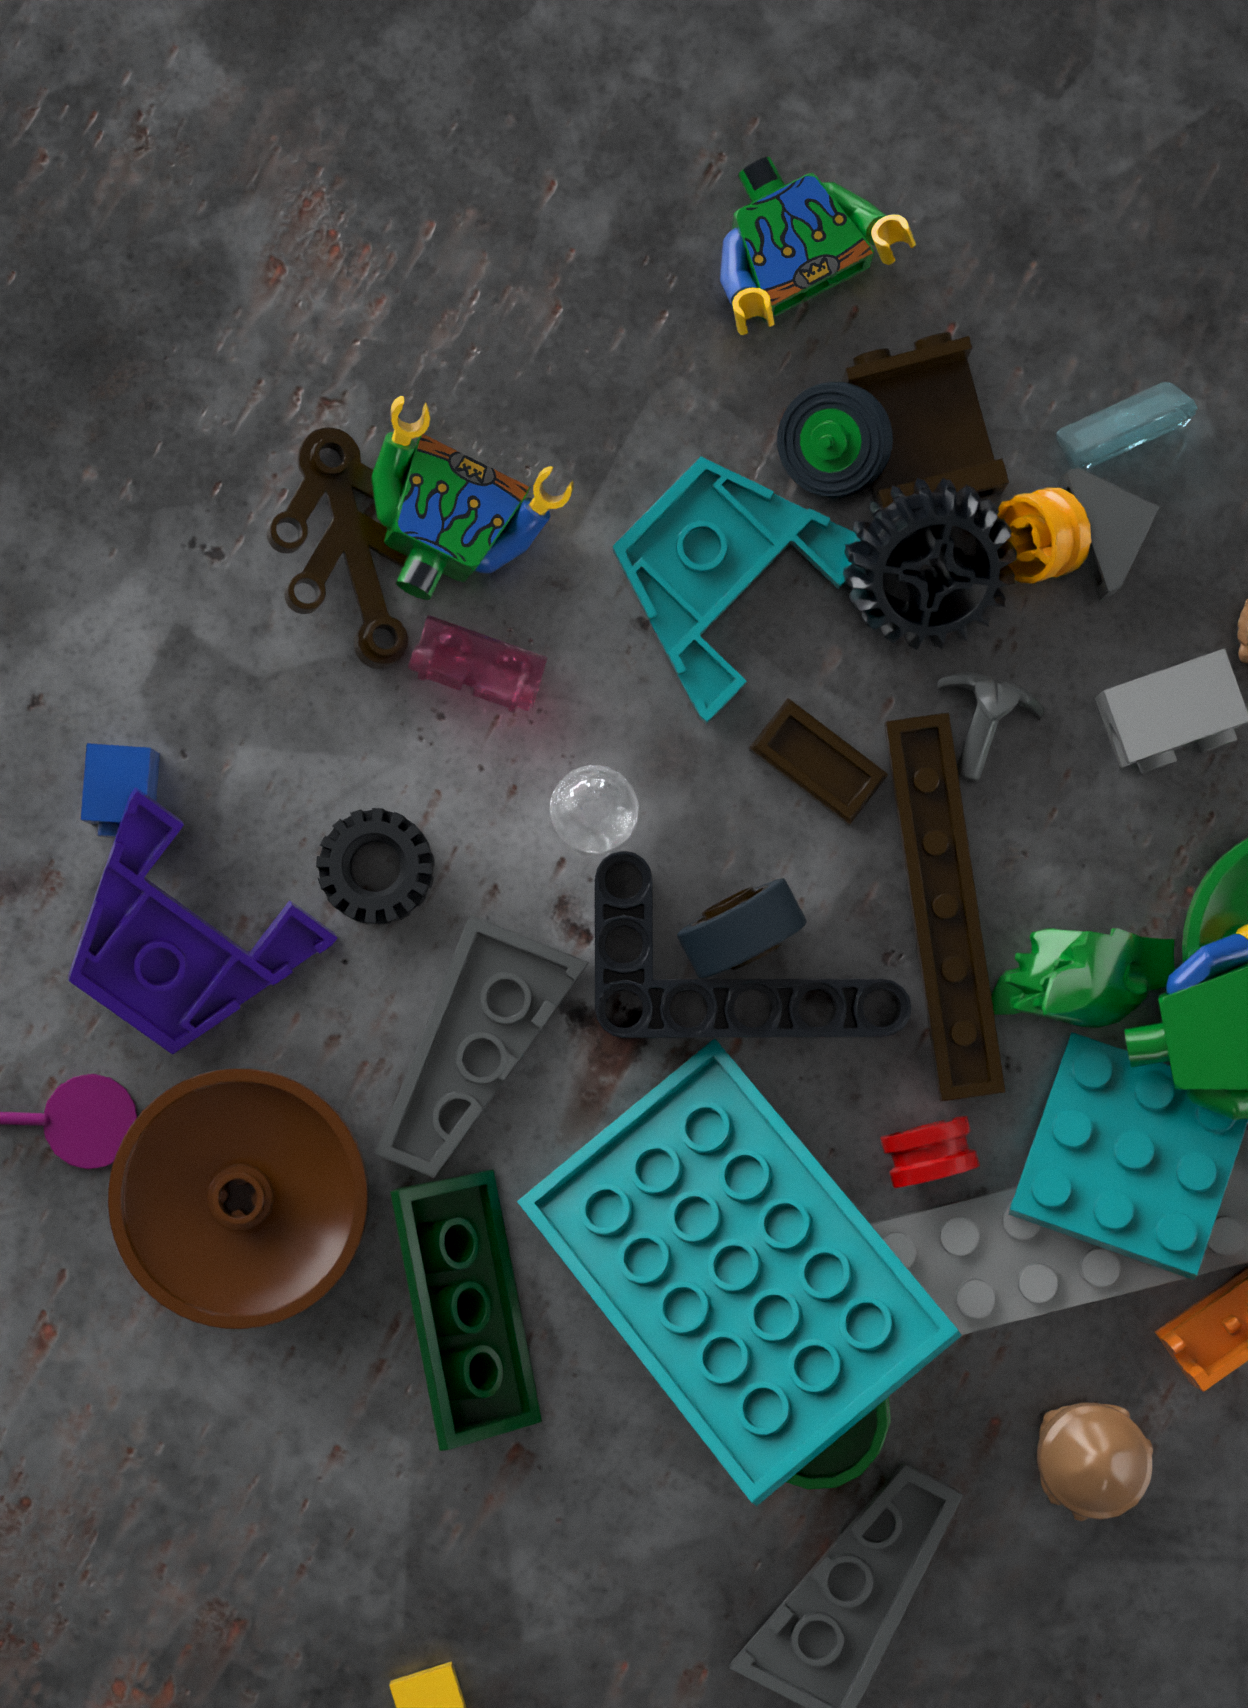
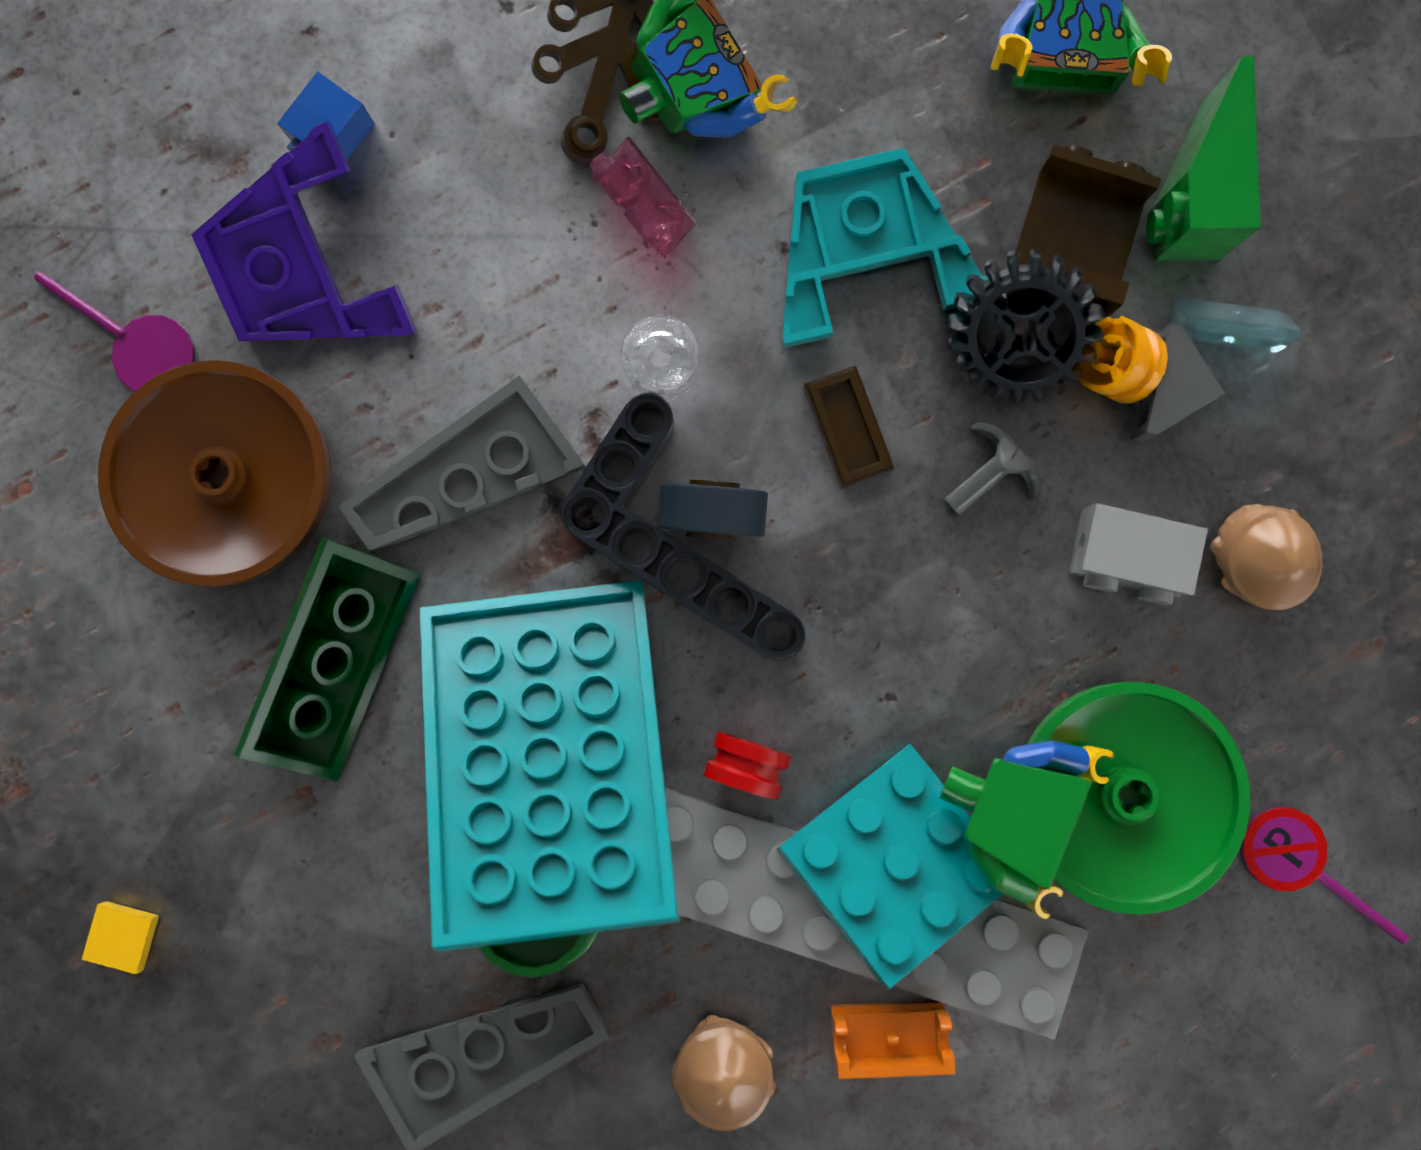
camera: 30 degrees right, 0 degrees up
black tyre [316,808,435,925] -> none
black wheel [777,382,893,497] -> none
dark brown plate [884,712,1005,1101] -> none
green piece [991,928,1175,1028] -> none
none -> green slope [1146,56,1260,261]

